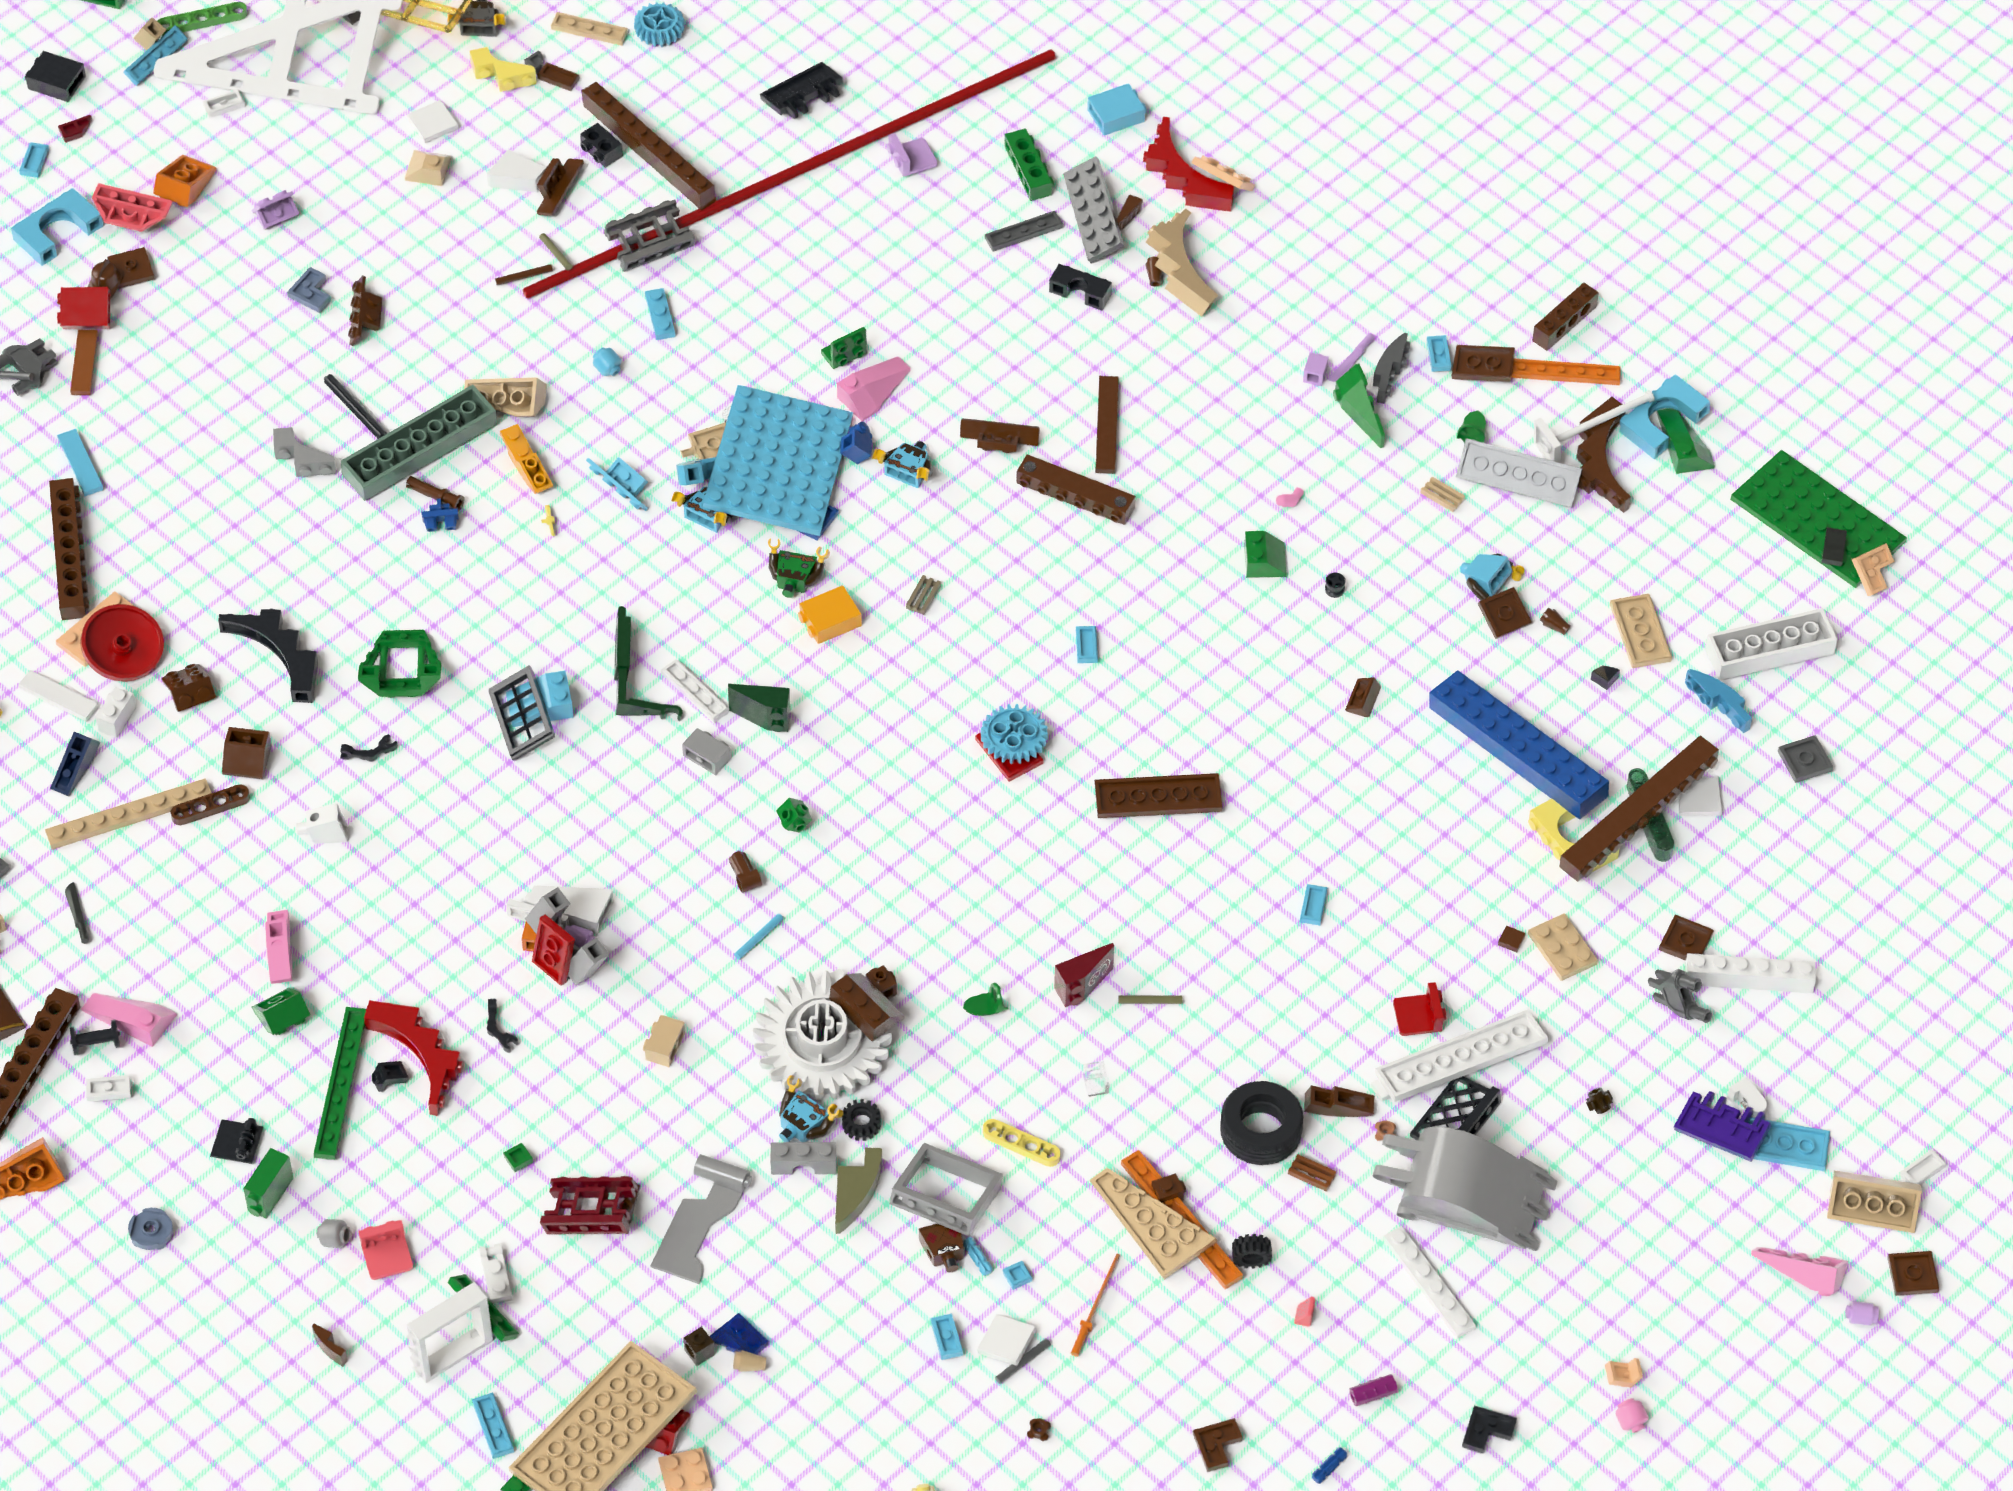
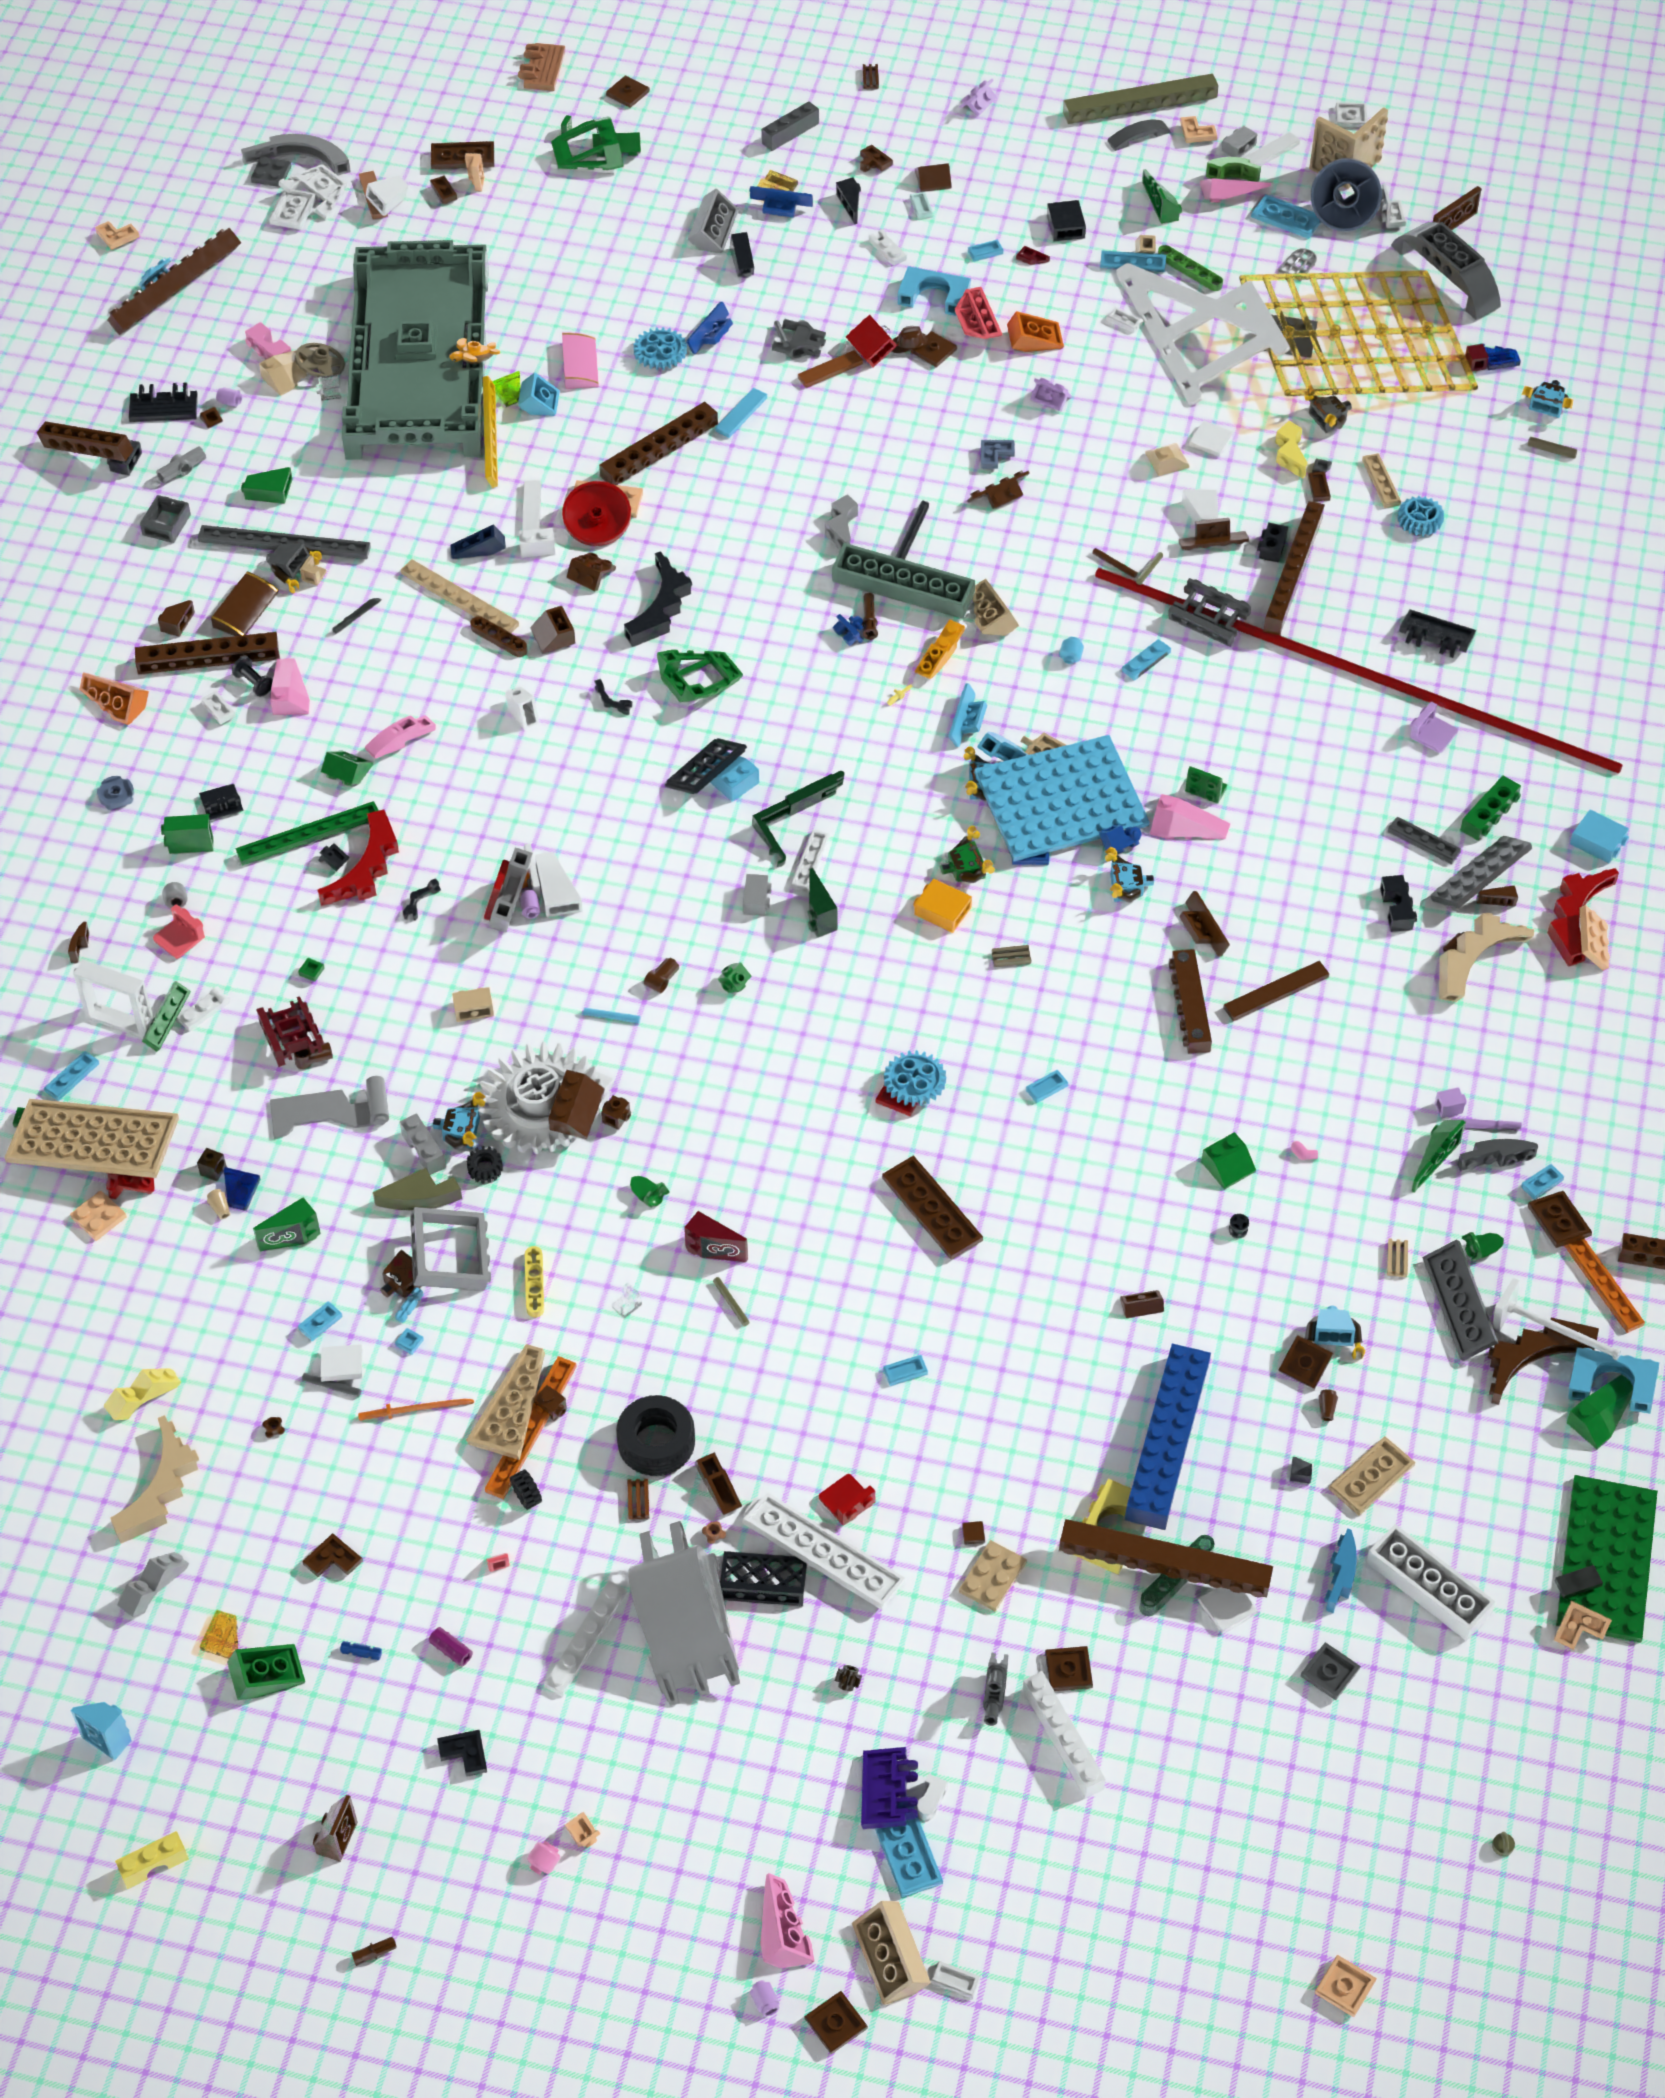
camera: 60 degrees right, 0 degrees up
none -> green slope [253,1197,321,1252]

